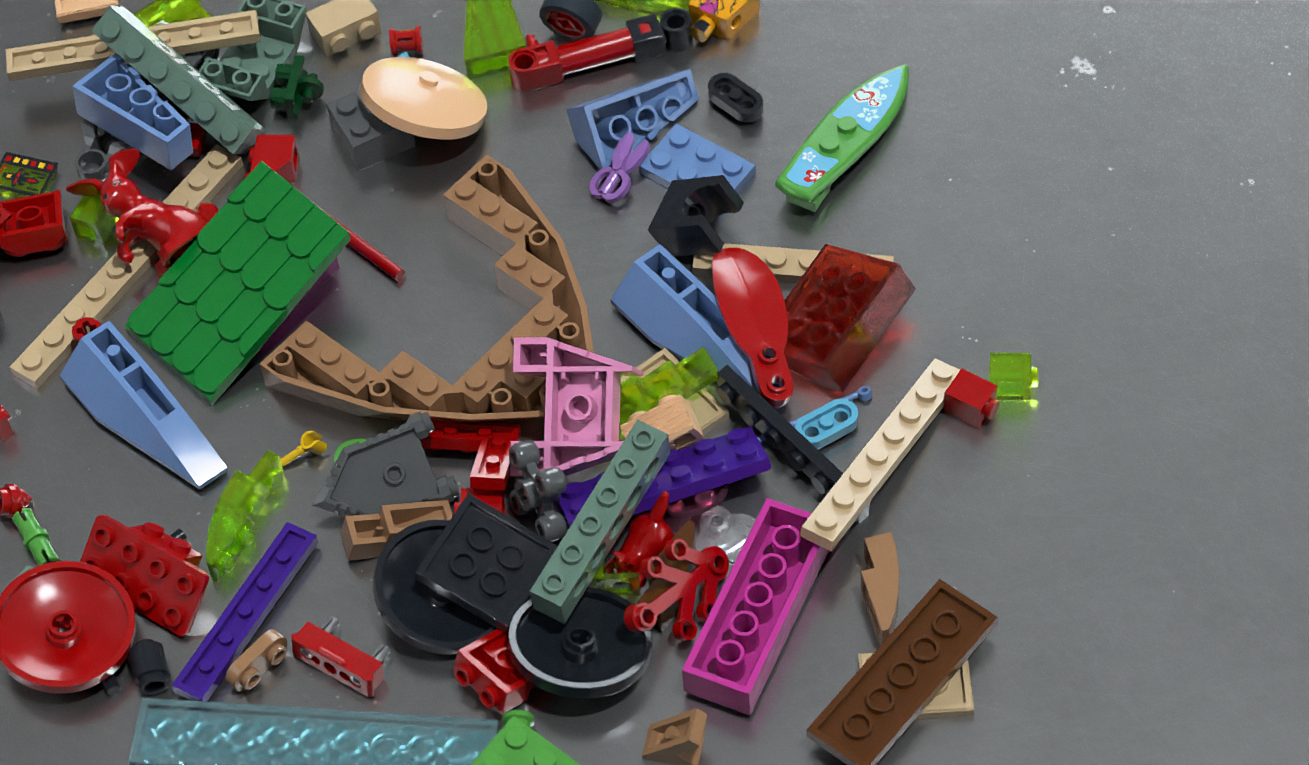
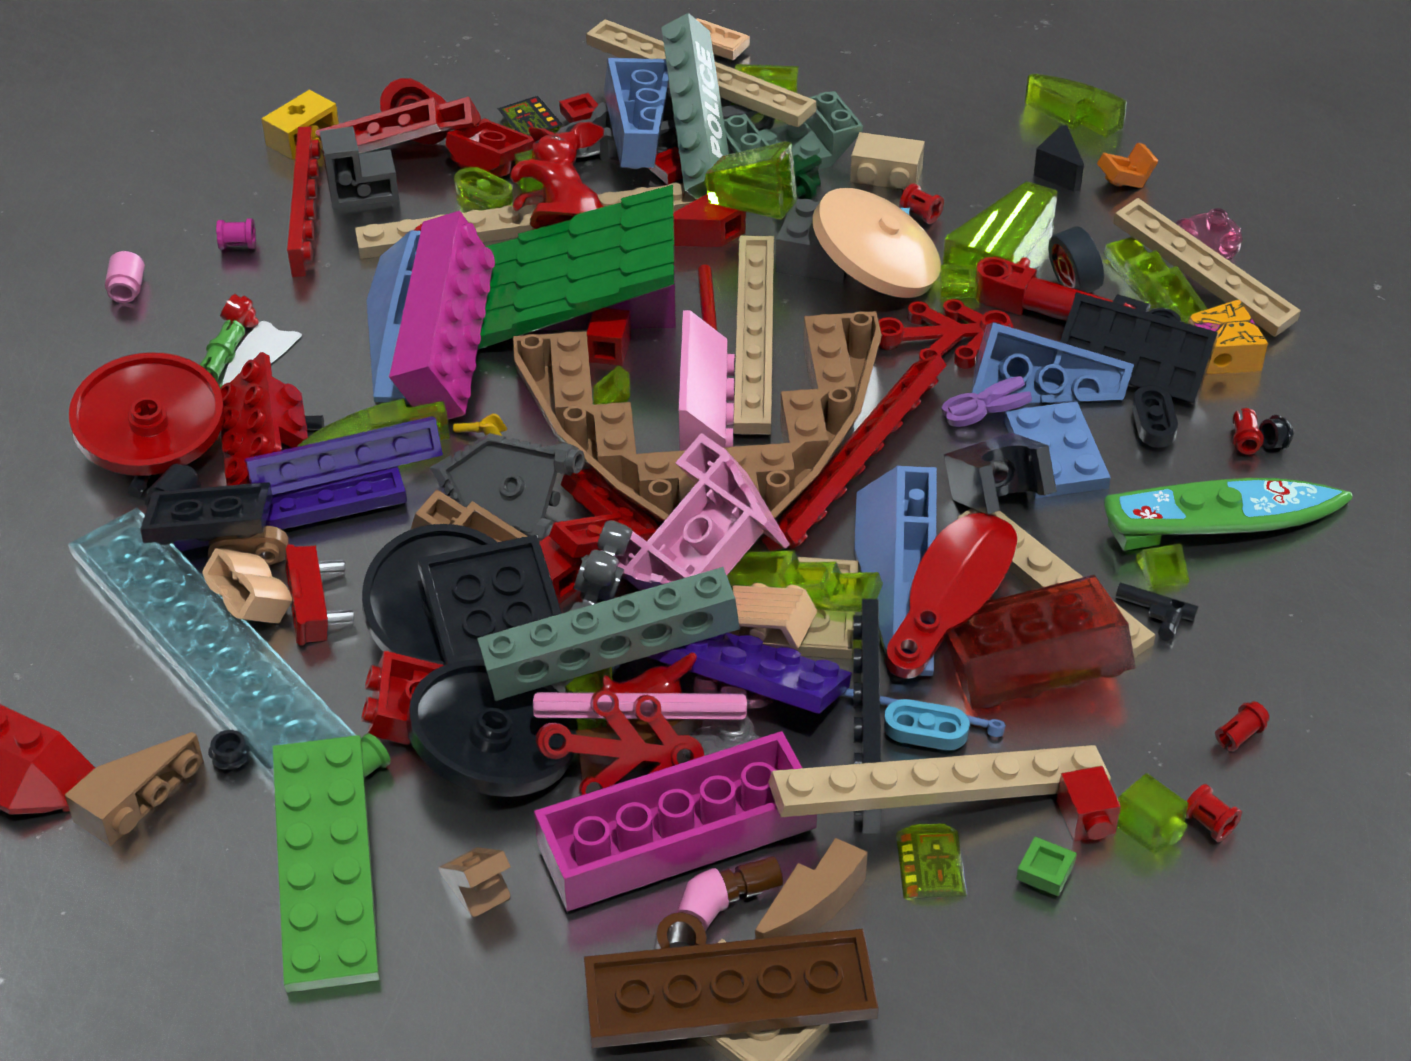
camera: 40 degrees right, 10 degrees down
none -> black plate [140,482,273,545]
none -> light nougat brick [202,548,292,624]
none -> white sticker [222,321,302,386]
none -> dark purple plate [245,416,443,495]
none -> dark pink brick [389,210,495,422]
none -> clear neon green plate [454,167,513,209]
none -> bright pink axle [533,692,747,720]
none -> red plate [559,93,598,124]
none -> red brick [586,308,631,366]
none -> clear neon green plate [594,366,630,405]
none -> reddish brown piece [654,856,783,949]
none -> bright pink slope [679,310,735,451]
none -> clear neon green slope [704,141,797,220]
none -> tan plate [734,236,774,434]
none -> red plate [762,354,947,552]
none -> red plant [878,299,1013,369]
none -> clear neon green piece [896,824,967,899]
none -> clear neon green plate [940,265,977,299]
none -> bright green plate [1016,836,1077,896]
none -> black plate [1060,292,1219,405]
none -> black hose [1116,582,1199,640]
none -> clear neon green slope [1136,544,1190,589]
none -> red bush [1182,784,1242,842]
none -> red pin [1215,701,1270,752]
none -> red pin [1232,408,1264,454]
none -> black plate [1259,415,1294,452]

